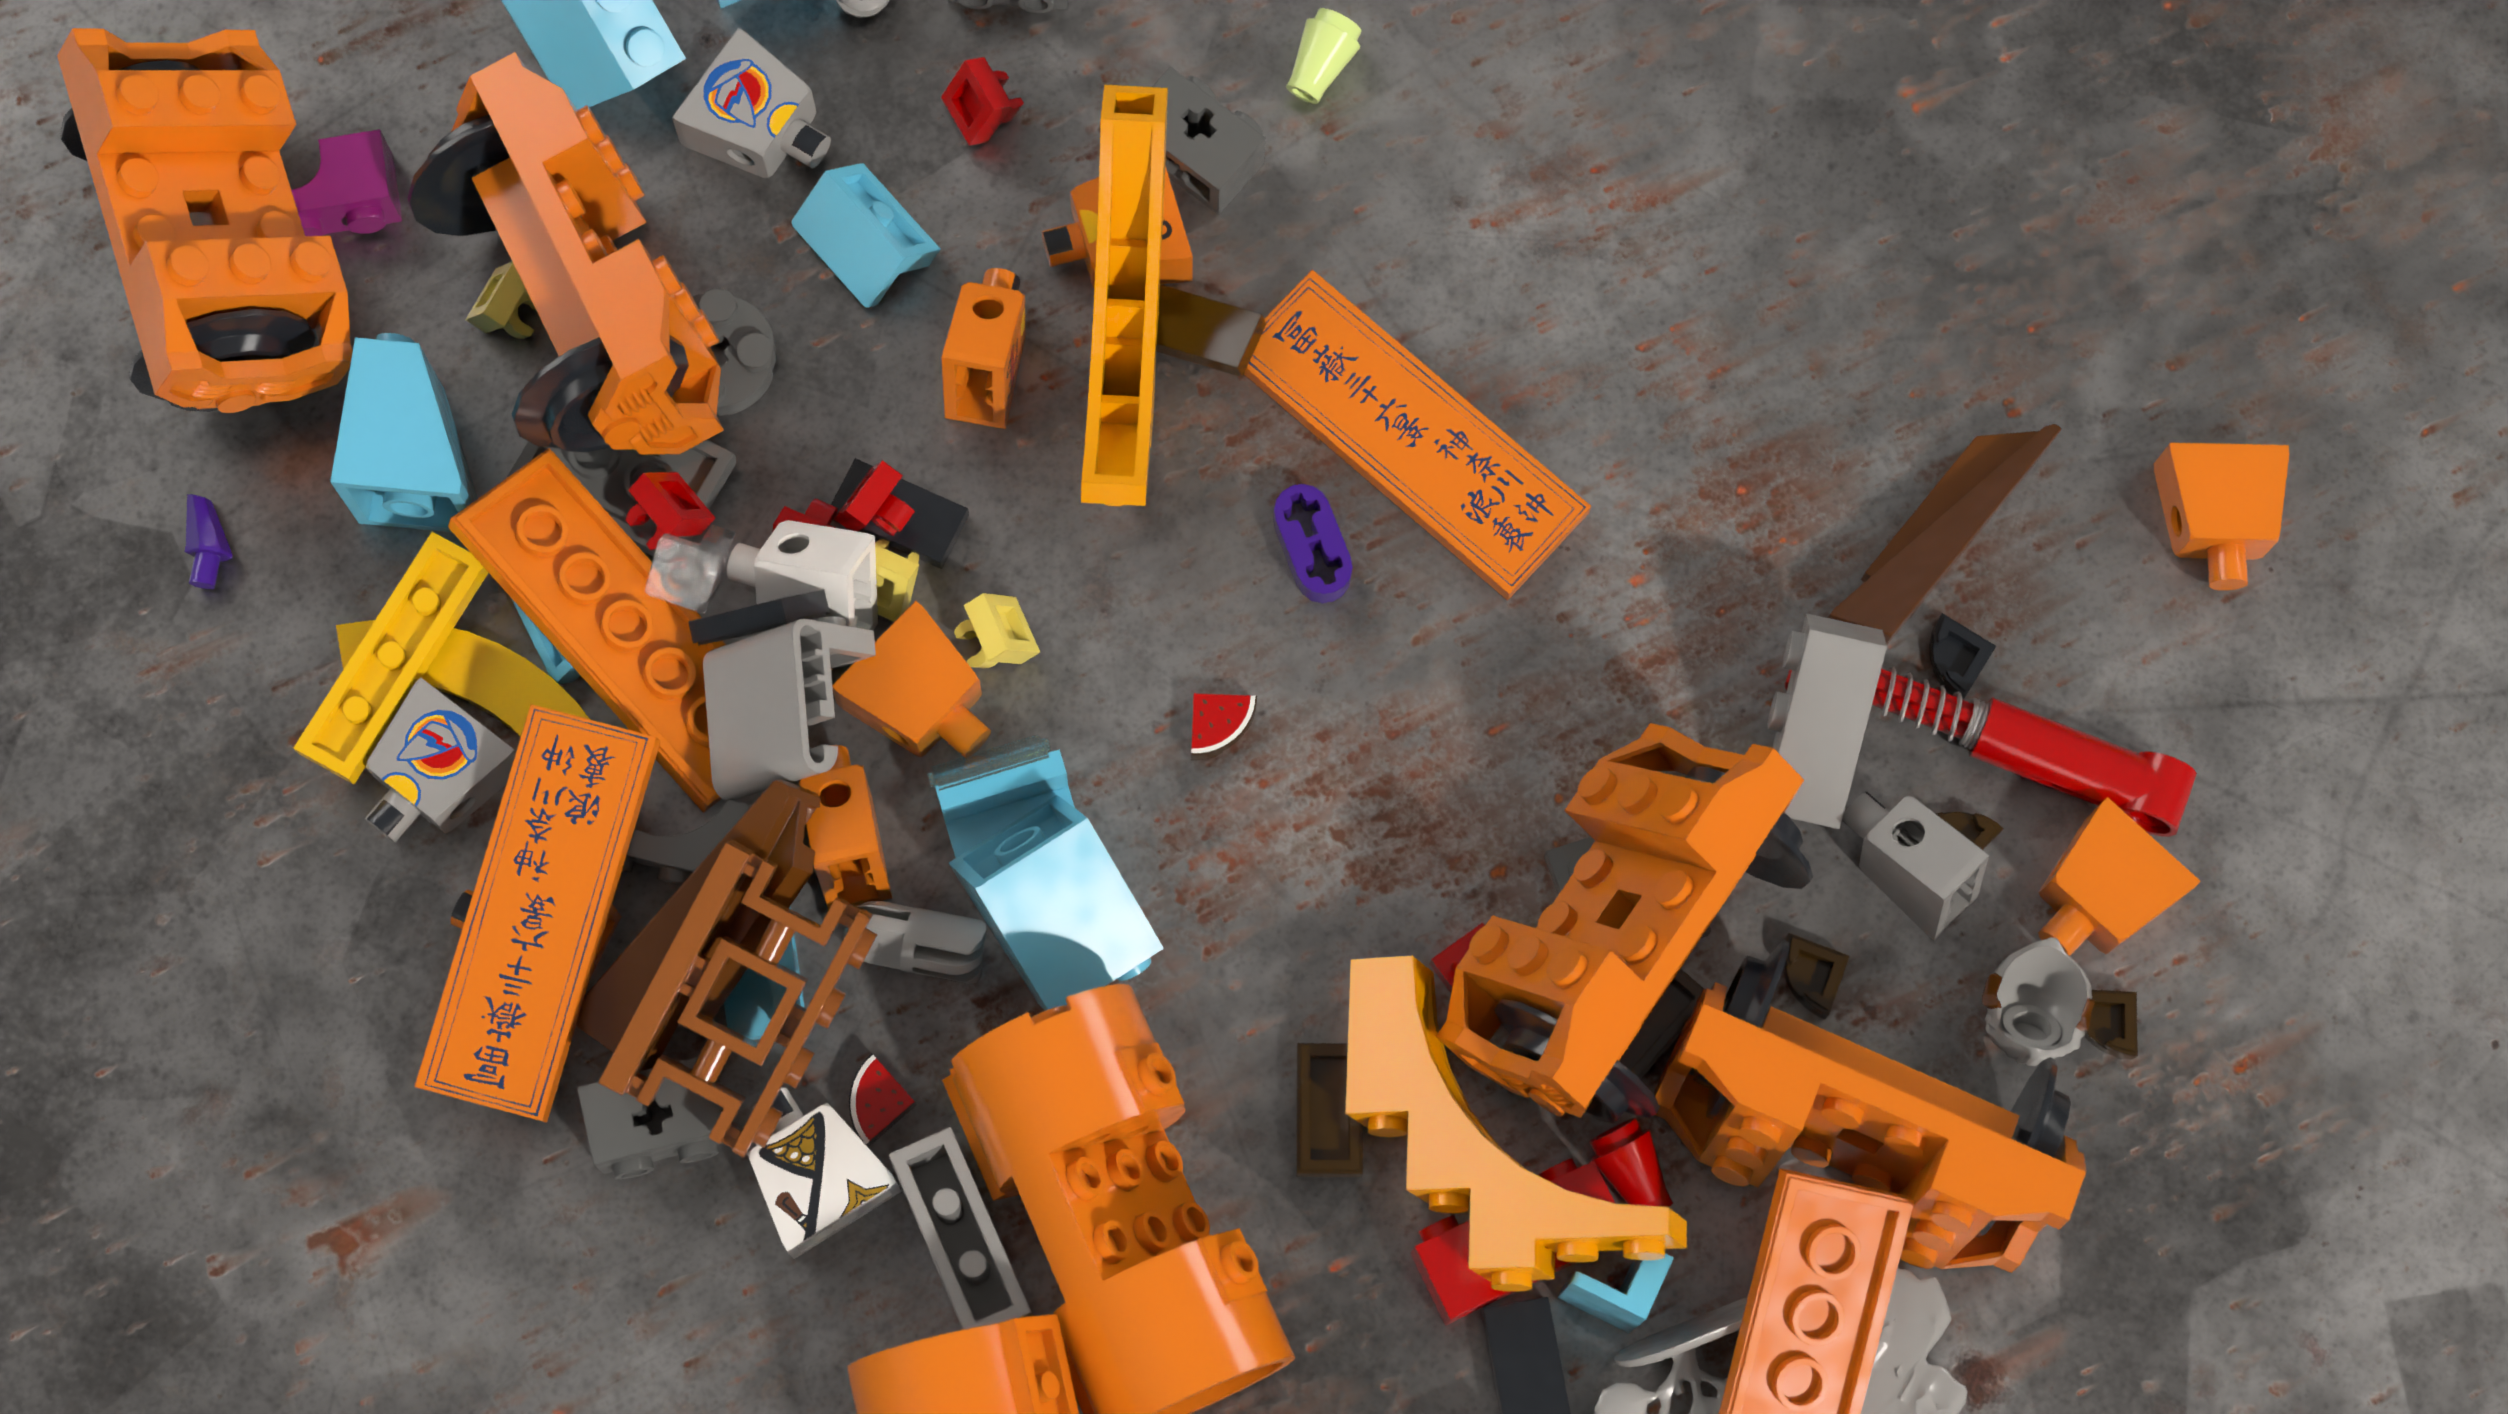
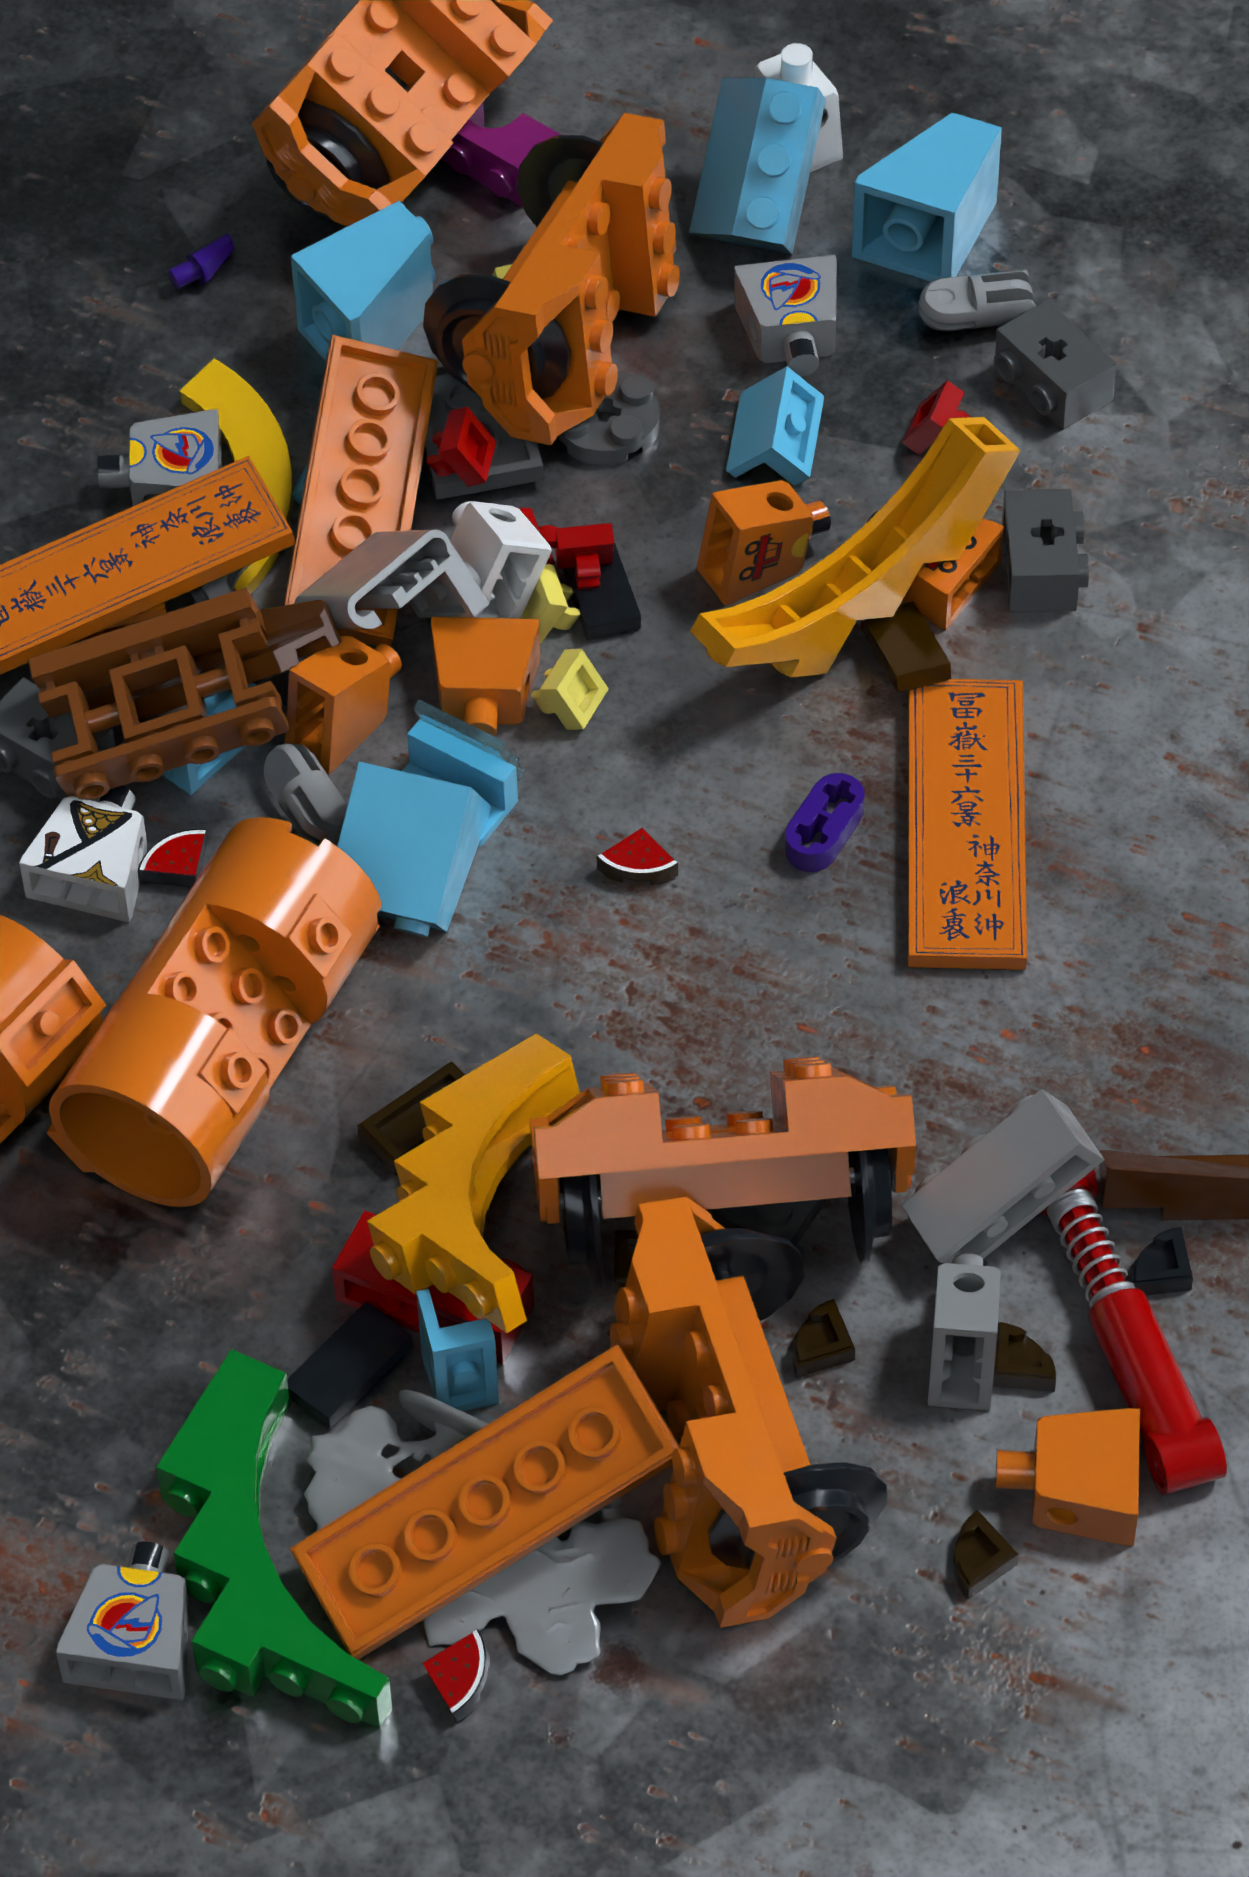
camera: 55 degrees right, 20 degrees down
yellow plate [293,532,489,785] -> none
clear bracket [645,524,736,614] -> none
black tile [688,590,829,646] -> none
light grey brick [889,1127,1032,1330] -> none
yellowish green cone [1286,8,1362,104] -> none
red cone [1589,1117,1673,1207] -> none
light grey hair [1982,937,2095,1066] -> none

